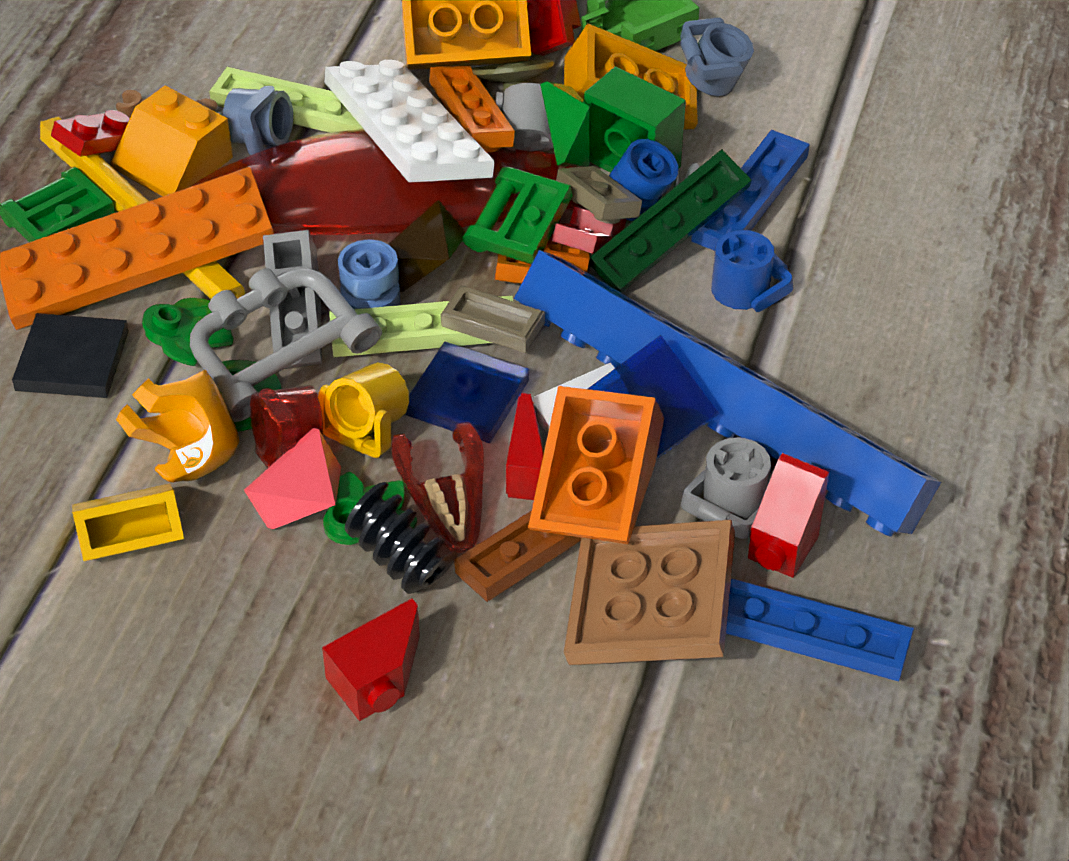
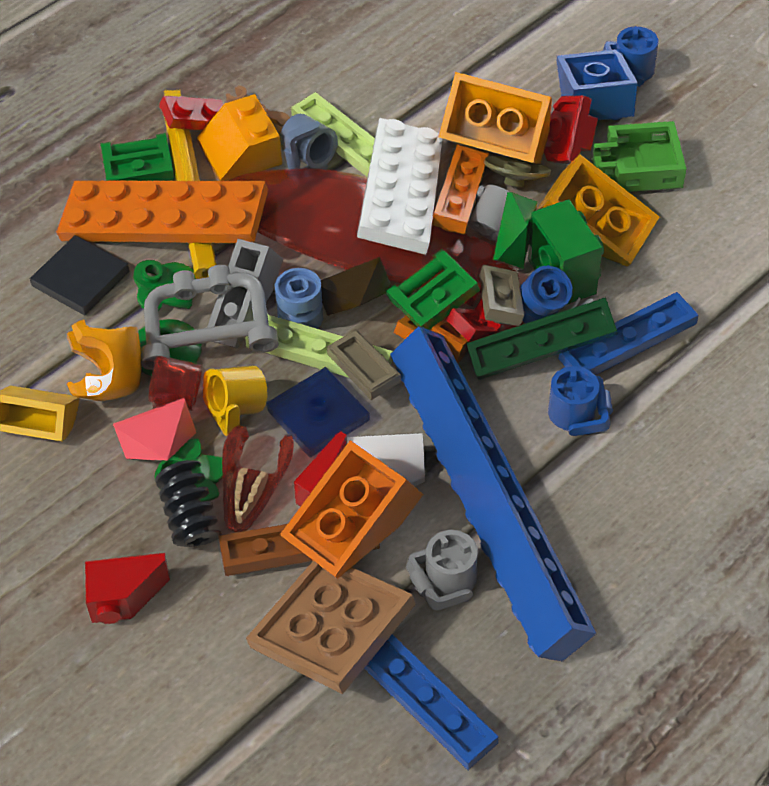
camera: 30 degrees right, 5 degrees up
clear blue plate [588,335,719,460] -> none
sand blue piece [680,18,754,96] -> none
slope [748,453,829,578] -> none

